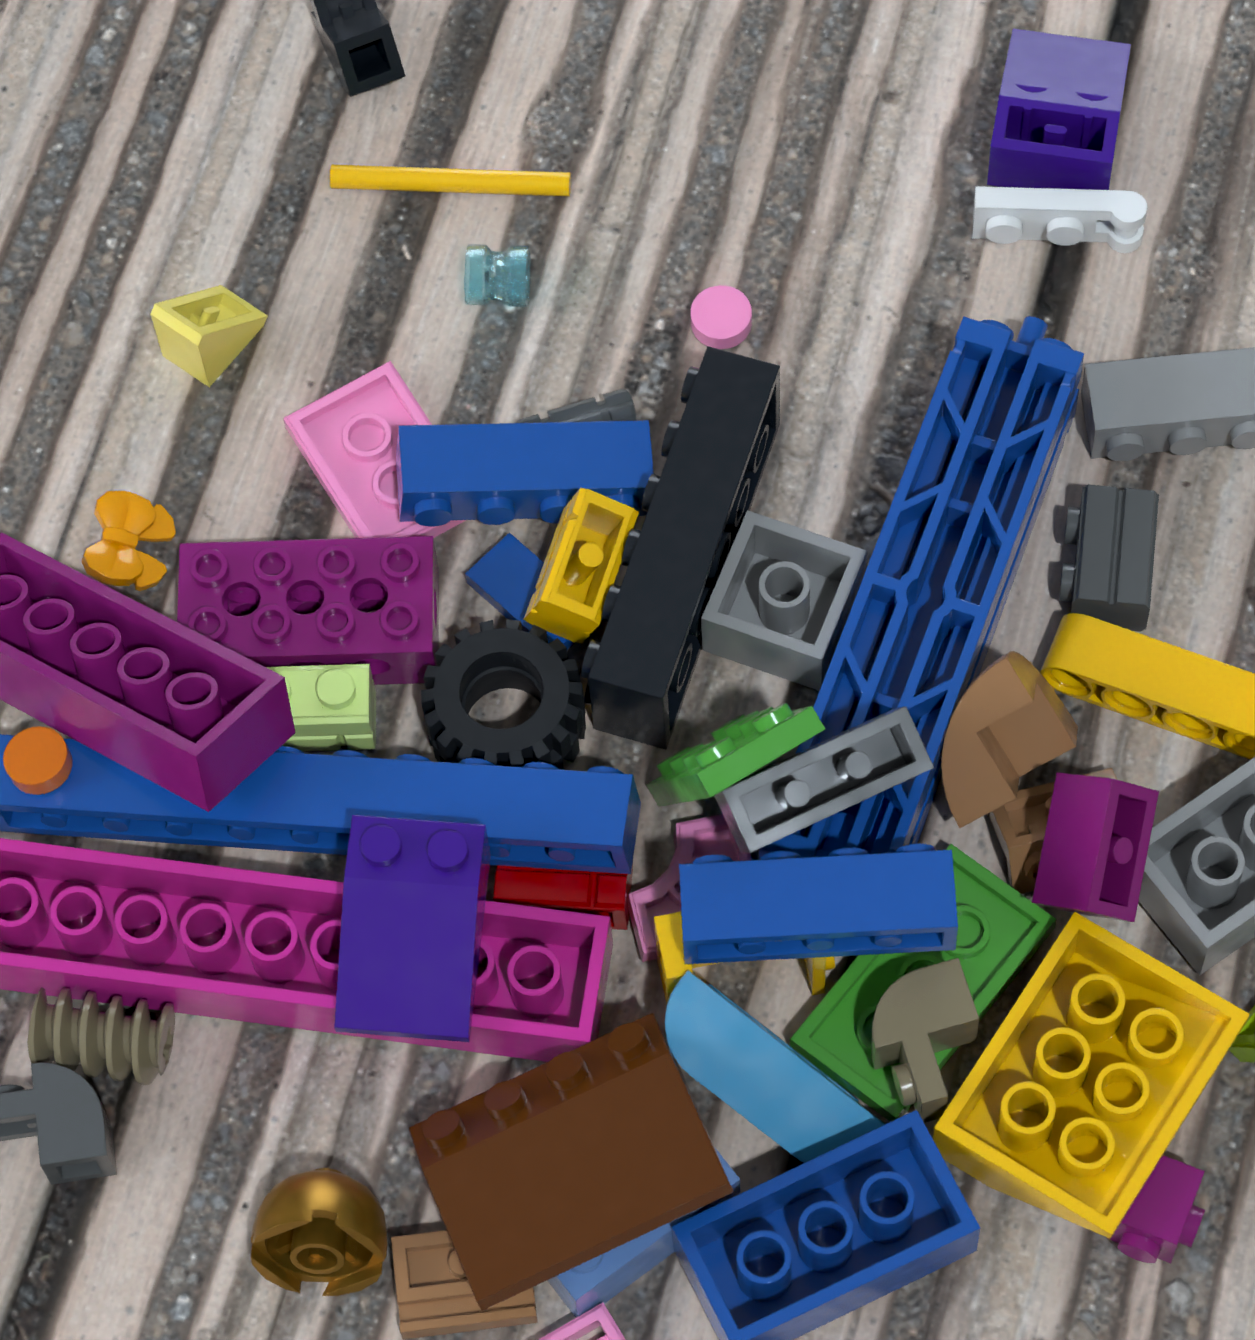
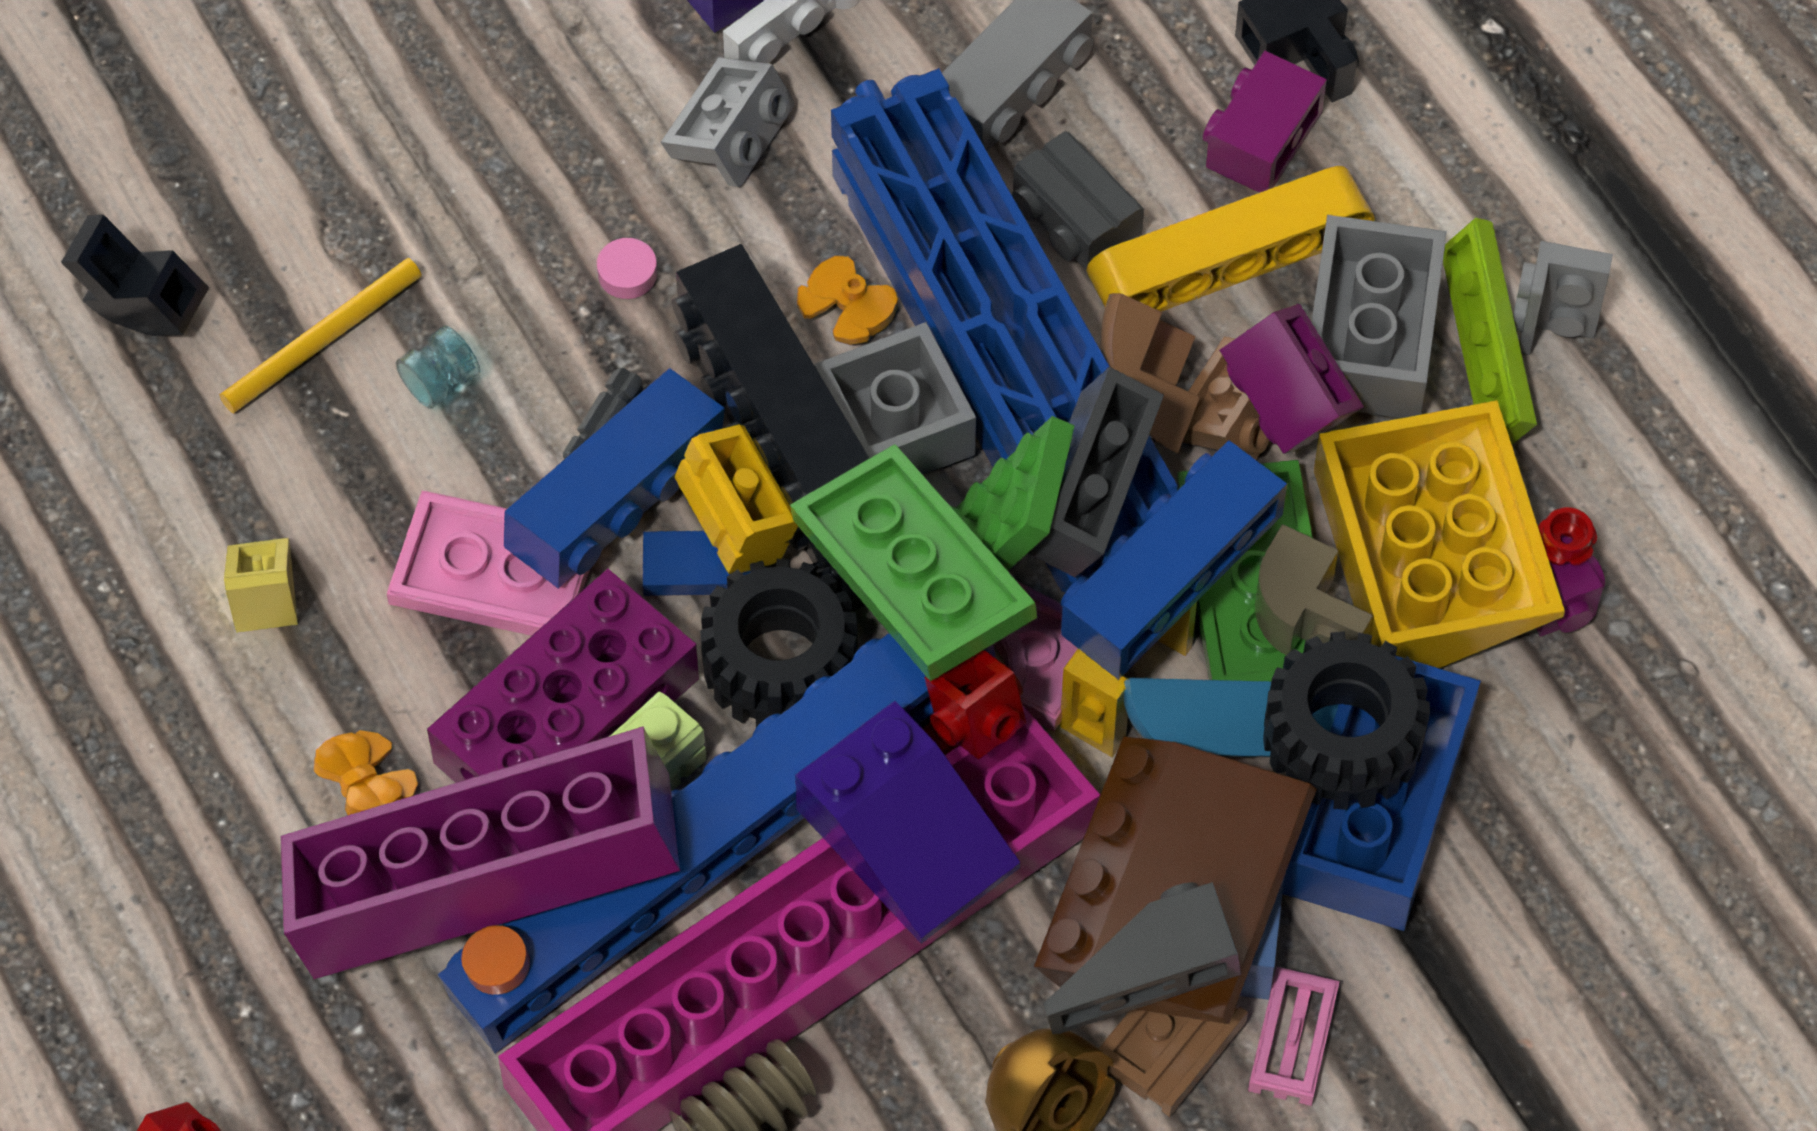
camera: 50 degrees left, 5 degrees down
none -> light grey bracket [661,57,794,187]
none -> bright green plate [790,444,1037,681]
none -> light orange piece [797,255,898,345]
none -> red brick [924,650,1026,760]
none -> dark grey slope [1043,882,1241,1034]
none -> black tyre [1263,631,1430,810]
none -> red plate [1538,507,1597,566]

